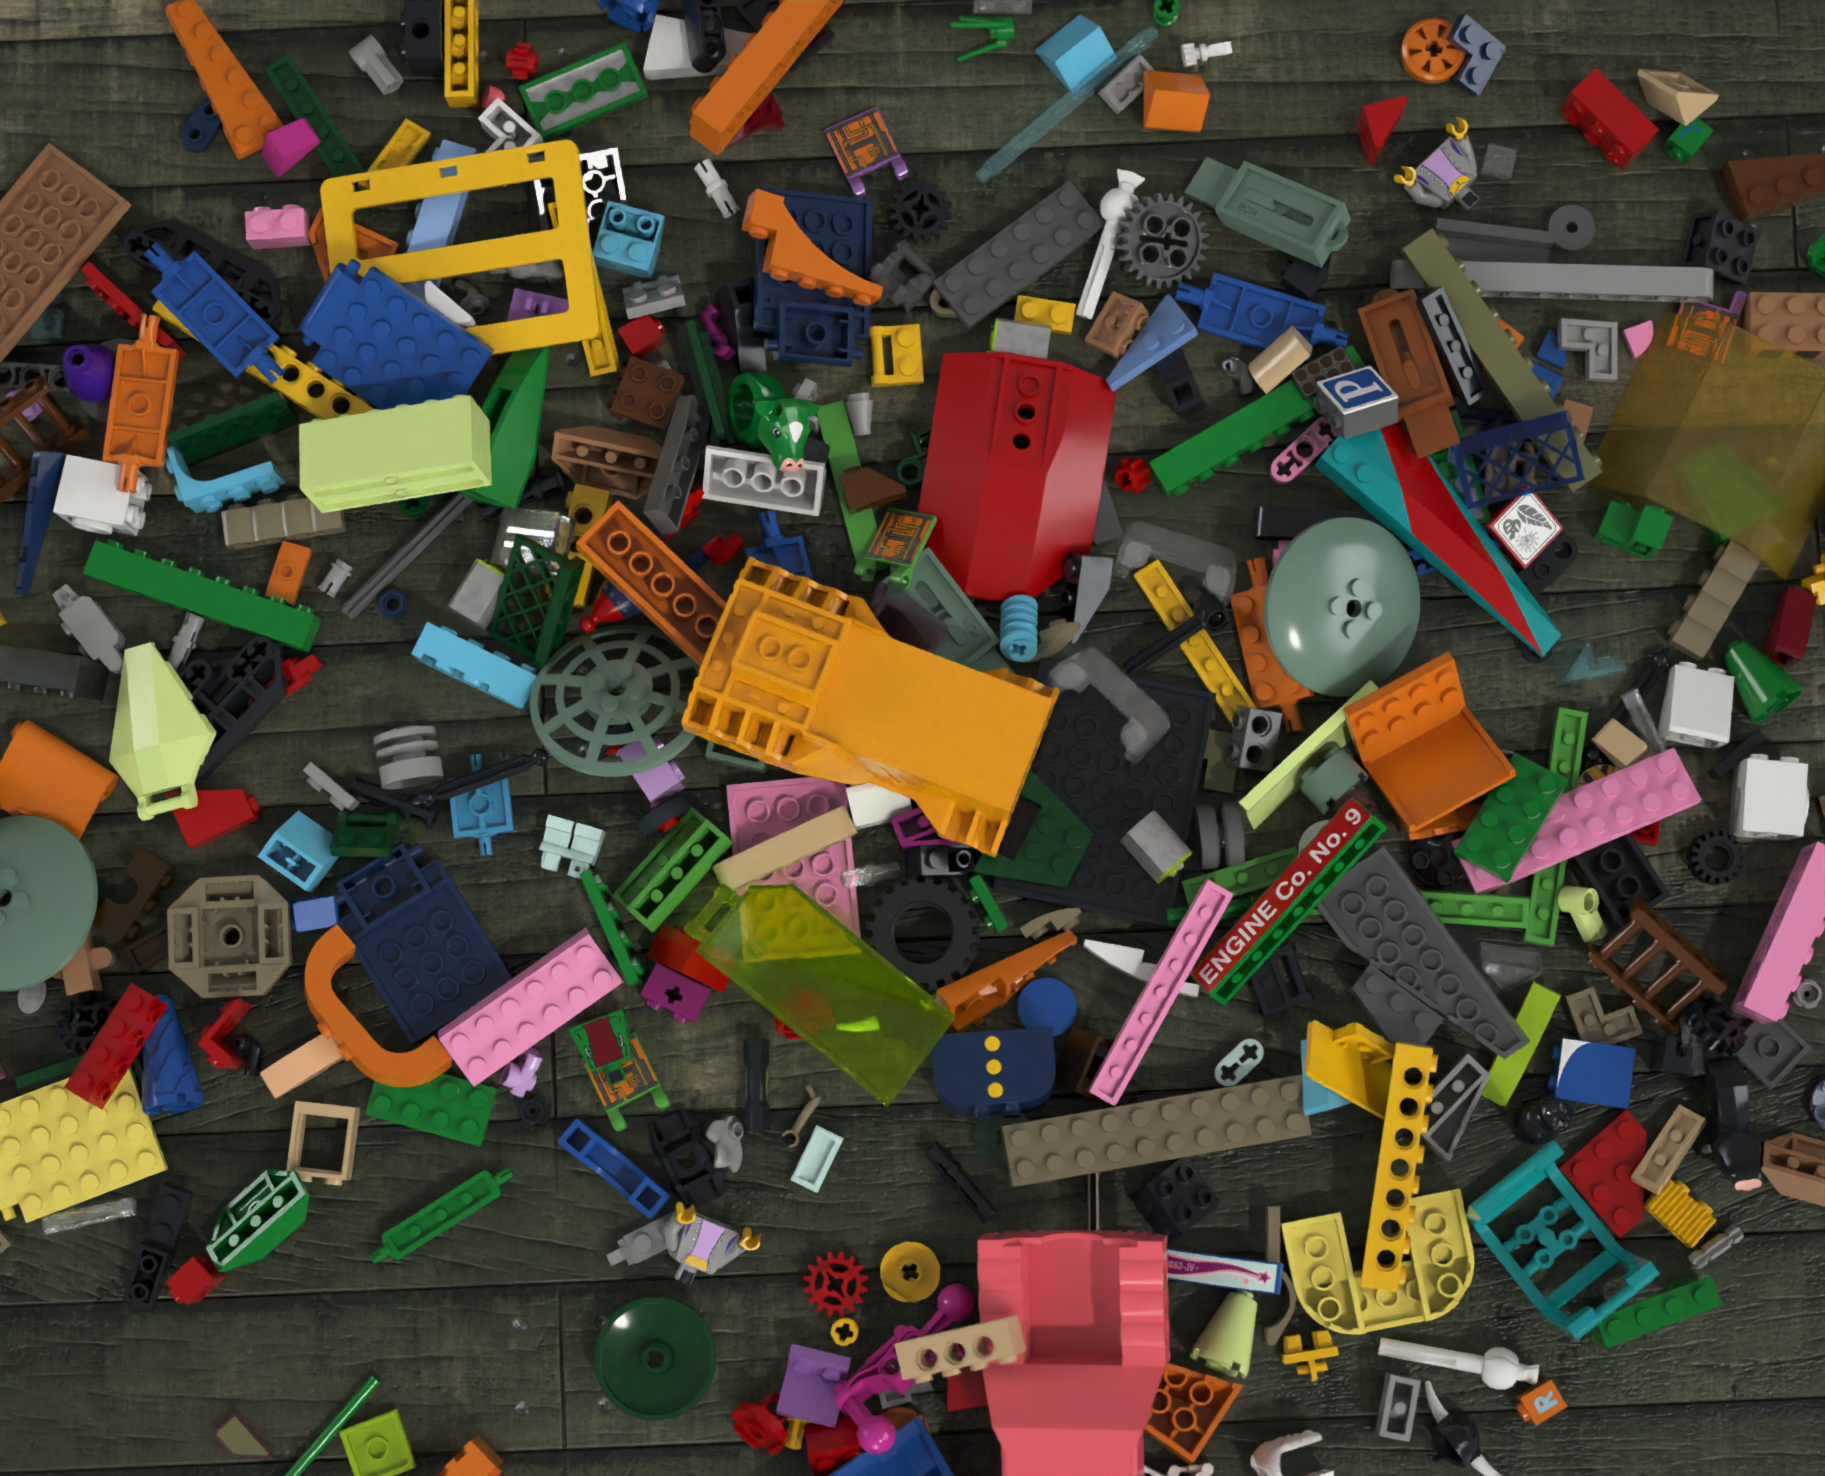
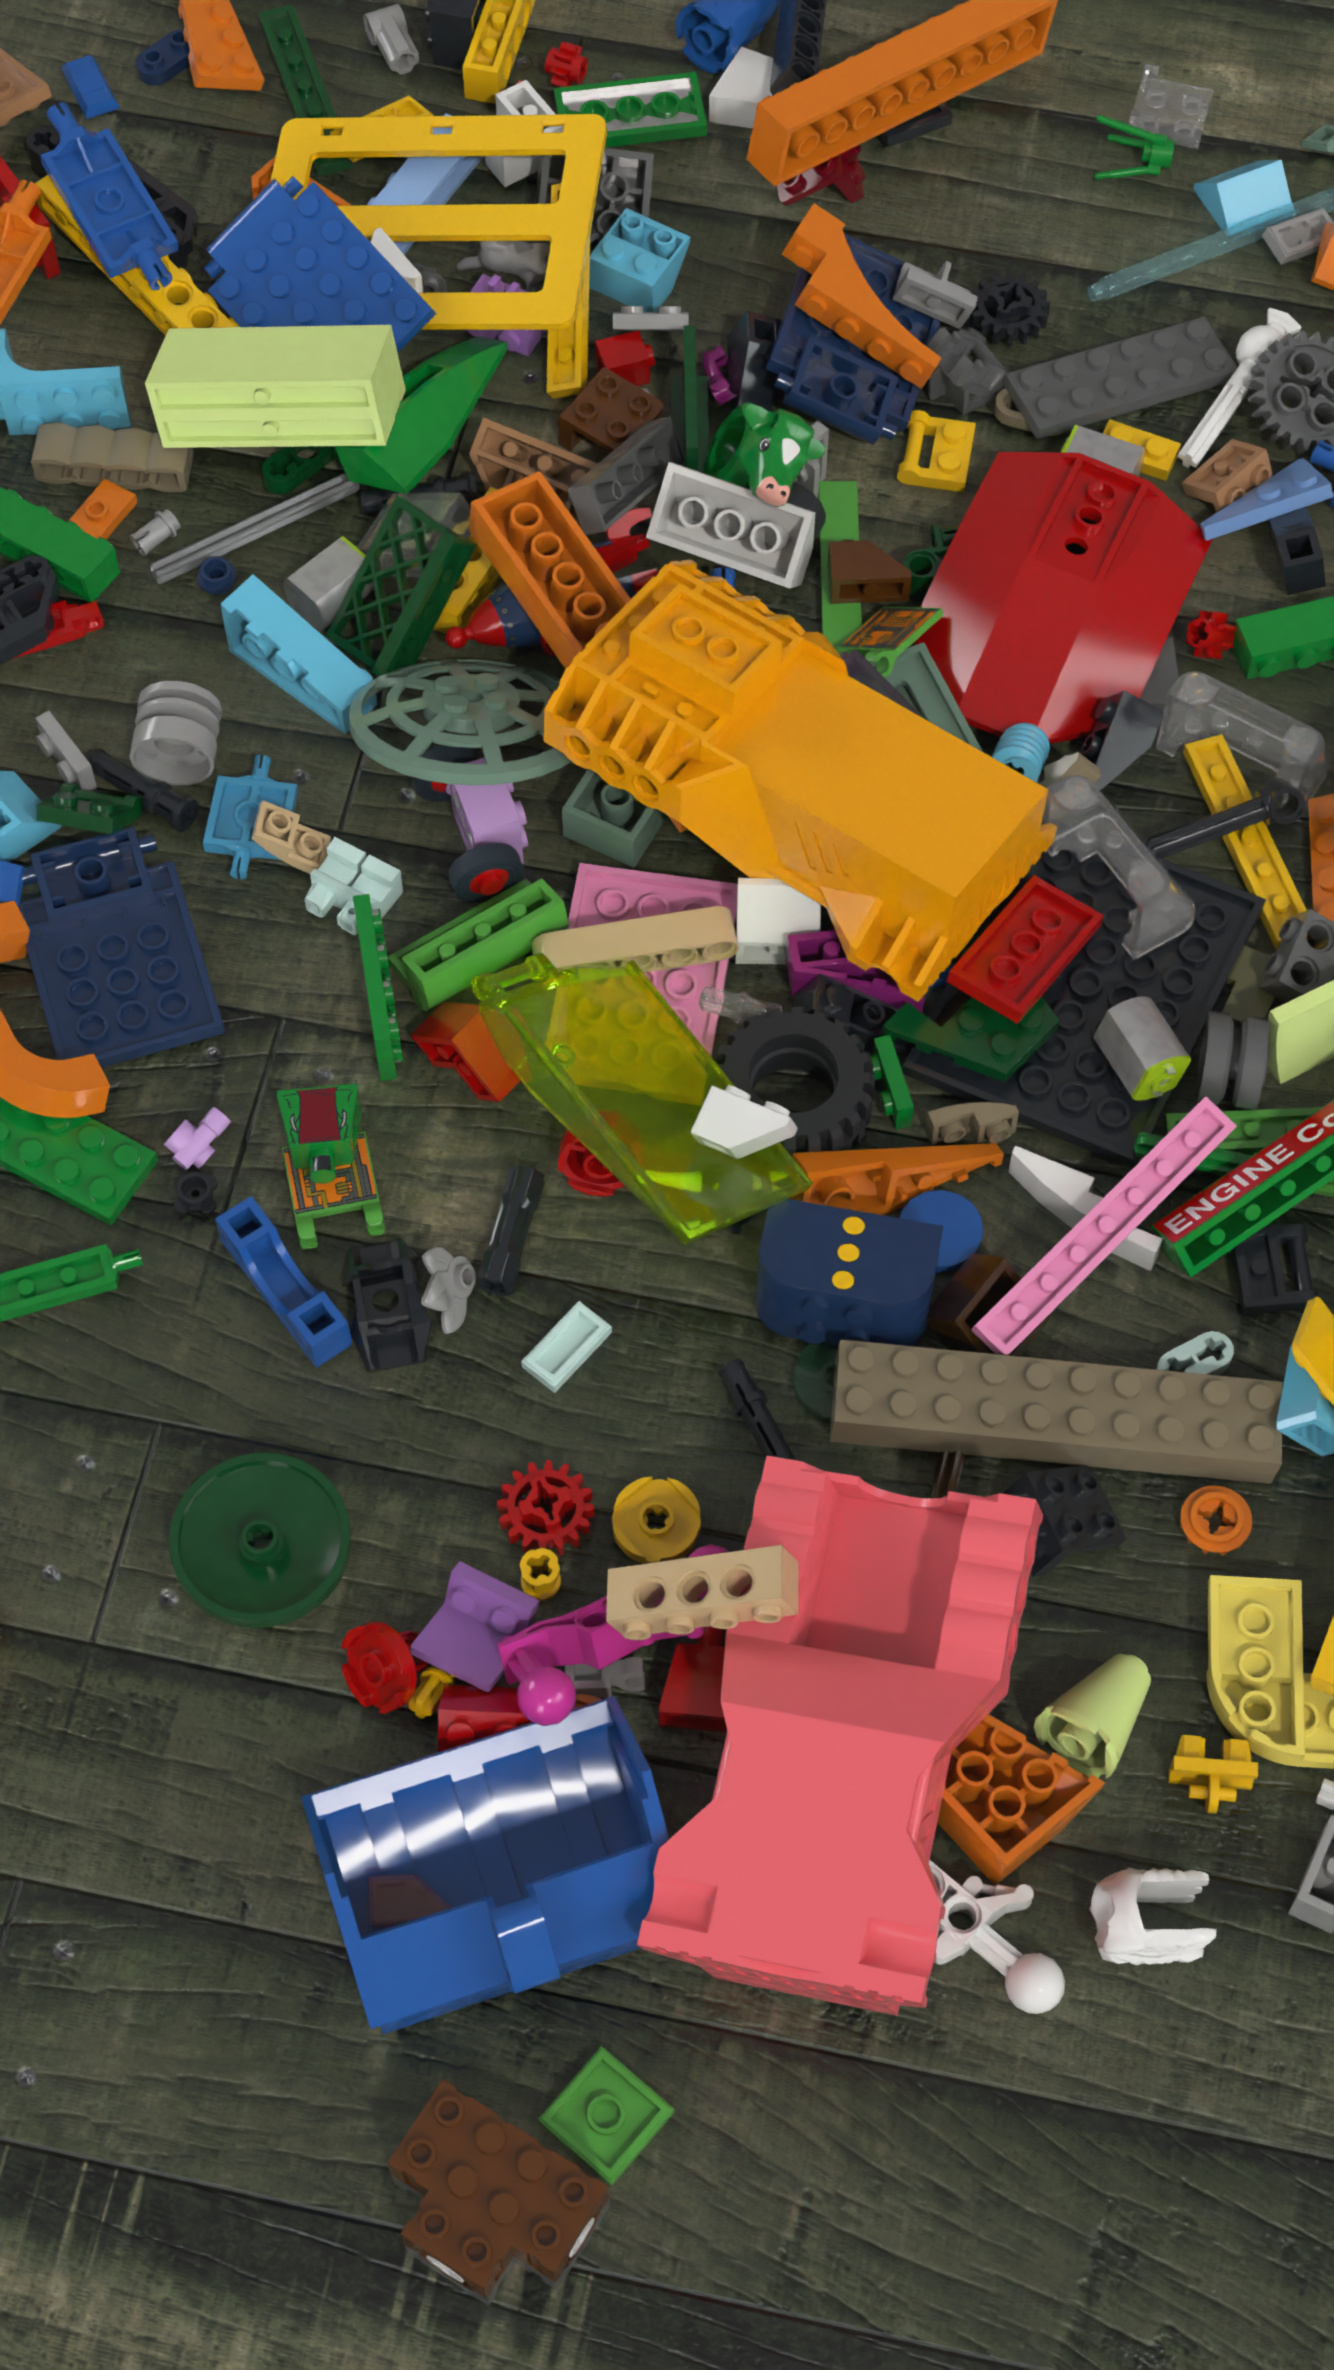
camera: 10 degrees right, 20 degrees down
dark green fence [167,391,299,467] -> none
bright pink brick [245,205,311,250] -> none
dark pink slope [261,118,321,178] -> none
black wheel [412,748,552,807] -> none
bright pink brick [438,927,623,1086] -> none
light grey hinge [606,1210,676,1266] -> none
magenta brick [640,963,712,1025] -> none
torso [664,1202,761,1285] -> none
white pin [694,159,740,218] -> none
dark tan piece [781,1084,821,1148] -> none
flag [824,107,908,198] -> none
light grey cone [844,393,873,436] -> none
slope [1167,1247,1283,1294] -> none
dark tan piece [1264,1206,1296,1346] -> none
none -> blue tile [61,55,120,120]
none -> tan slope [251,800,331,874]
none -> white slope [690,1085,798,1159]
none -> light grey panel [892,261,978,329]
none -> red plate [946,875,1104,1024]
none -> orange gear [1180,1486,1252,1556]

